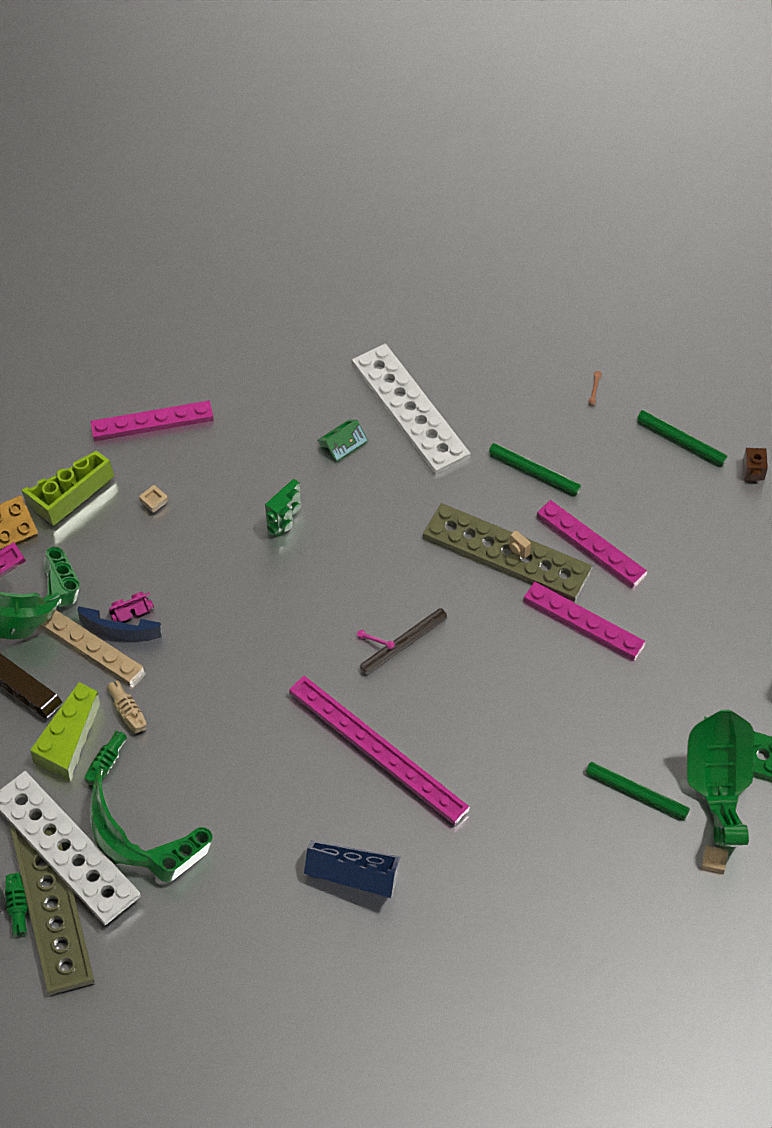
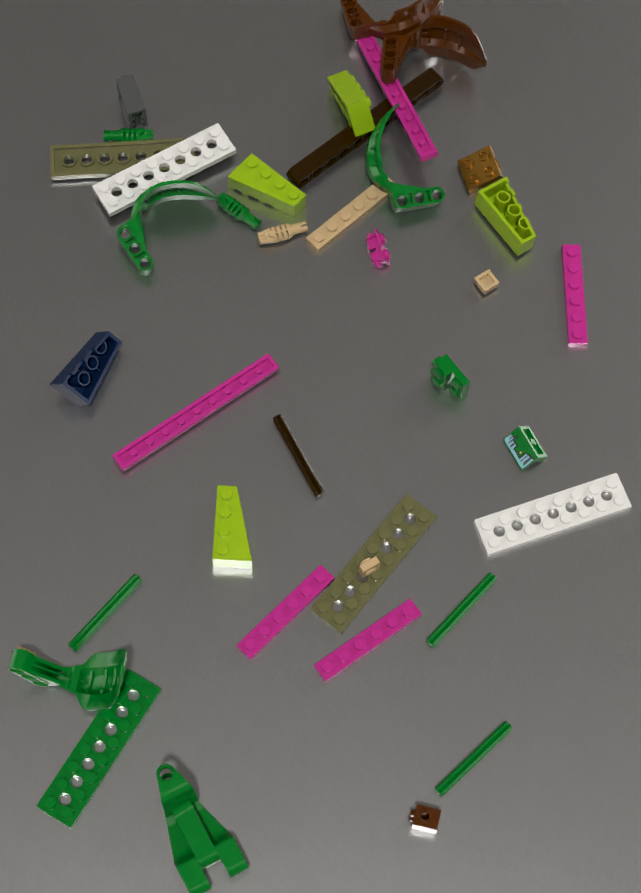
camera: 100 degrees right, 10 degrees up
dark blue slope [77,606,163,642] -> none
dark pink hinge [357,630,395,649] -> none
nougat hinge [588,371,602,405] -> none
none -> lime wedge [212,485,252,569]

